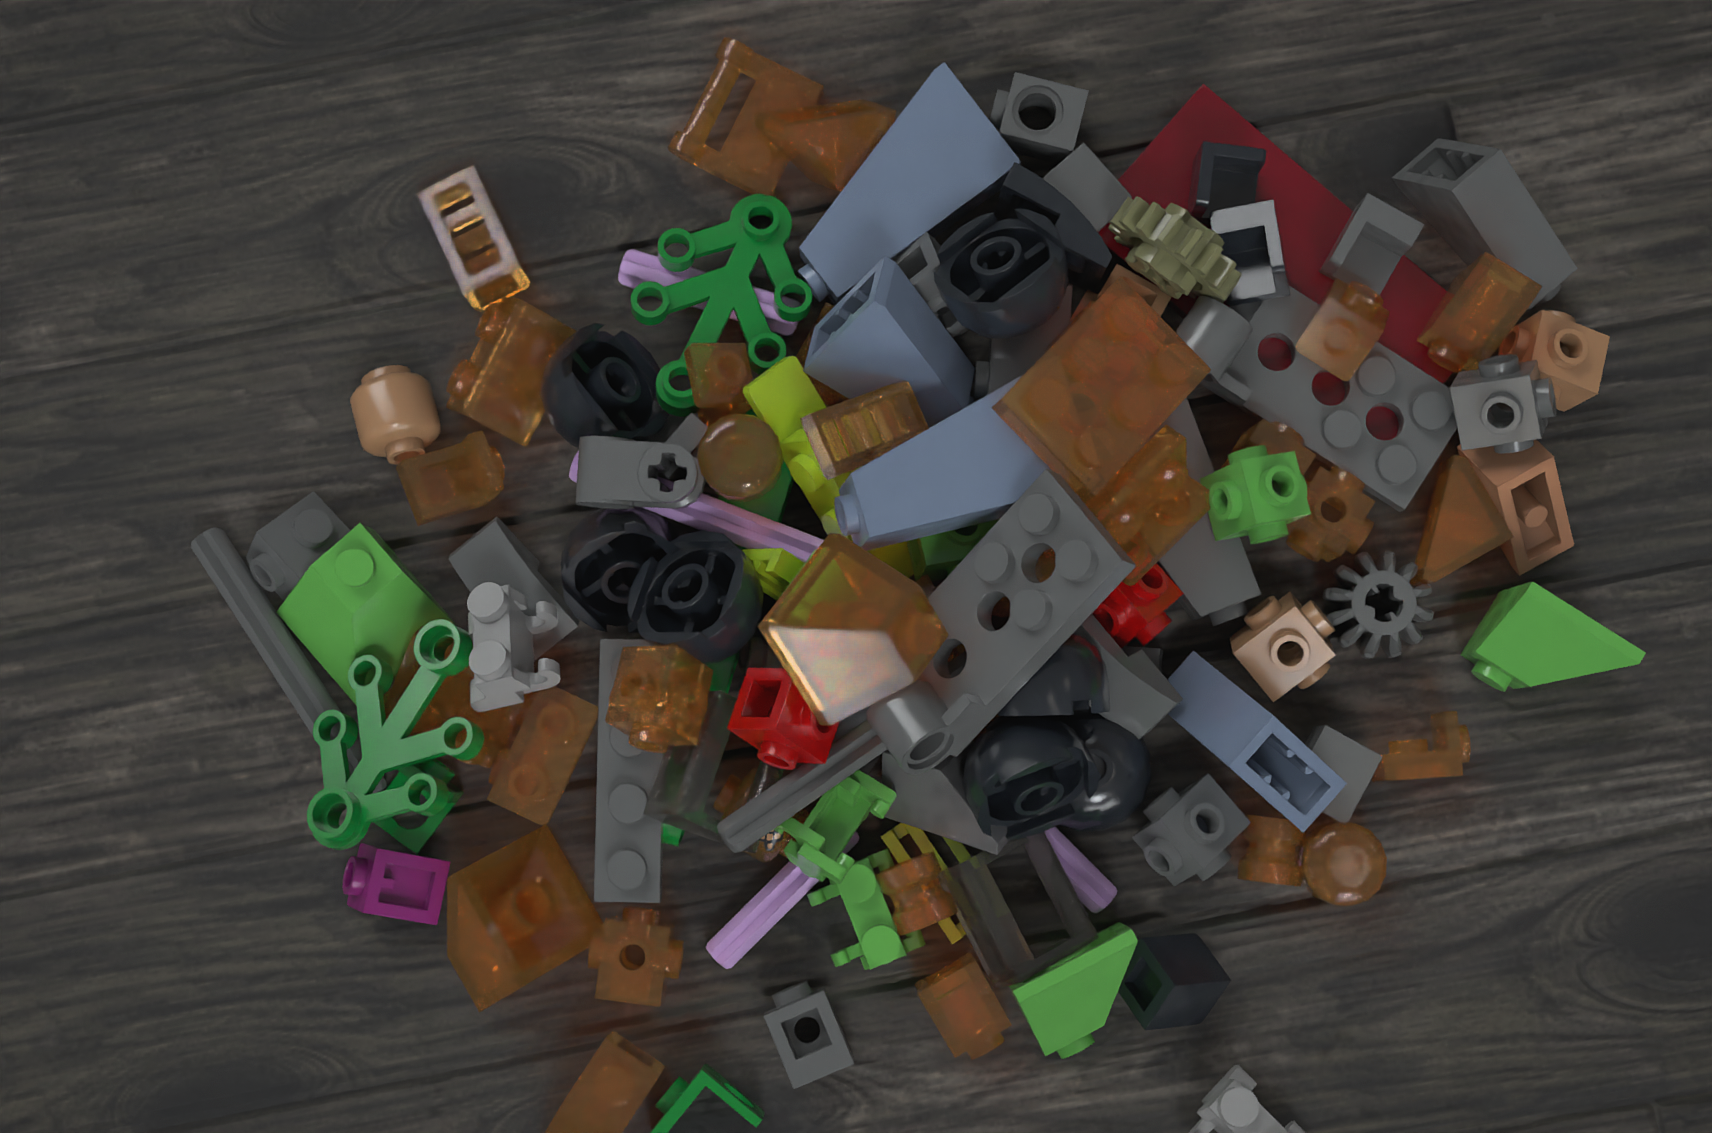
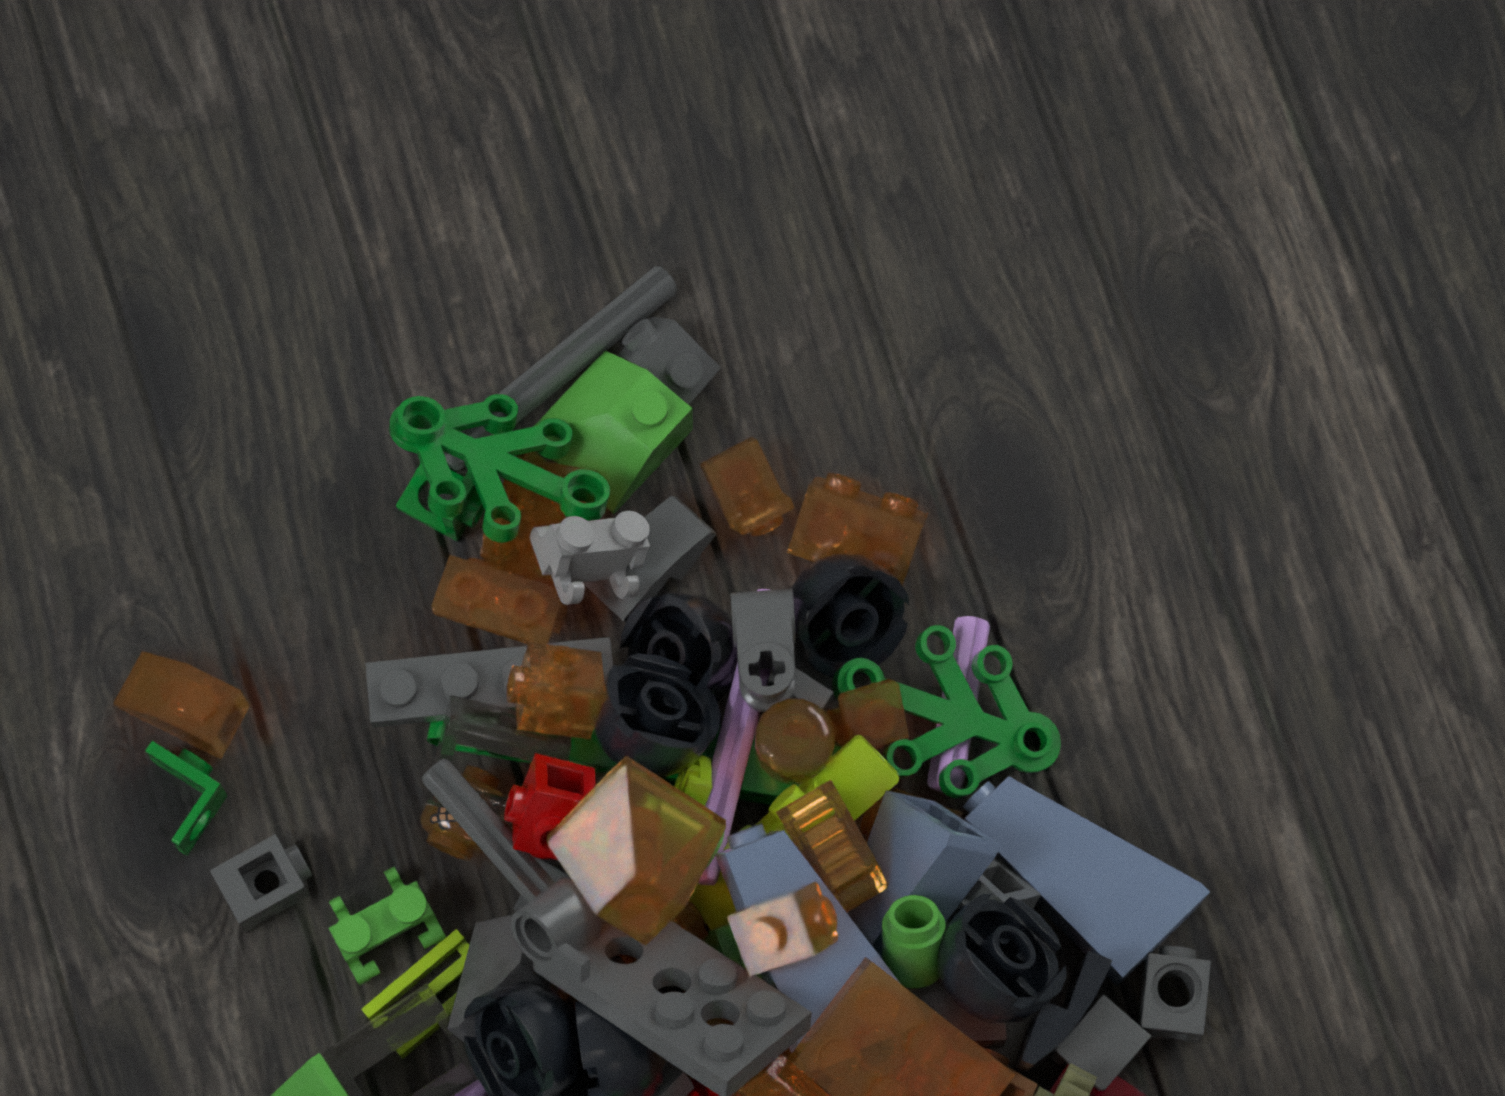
camera: 80 degrees right, 10 degrees down
magenta bracket [343,843,451,925] -> none
medium nougat head [350,365,441,465] -> none
clear orange slope [417,165,531,311] -> none
clear orange slope [447,824,610,1012] -> none
clear orange brick [588,906,684,1007] -> none
clear orange plate [667,37,824,197] -> none
lavender axle [706,832,859,969] -> none
clear orange slope [754,99,896,193] -> none
bright green piece [773,770,897,884] -> none
clear orange wheel [875,850,958,936] -> none
clear orange slope [915,952,1012,1060] -> none
none -> clear orange bracket [727,881,838,977]
none -> bright green brick [882,895,946,988]

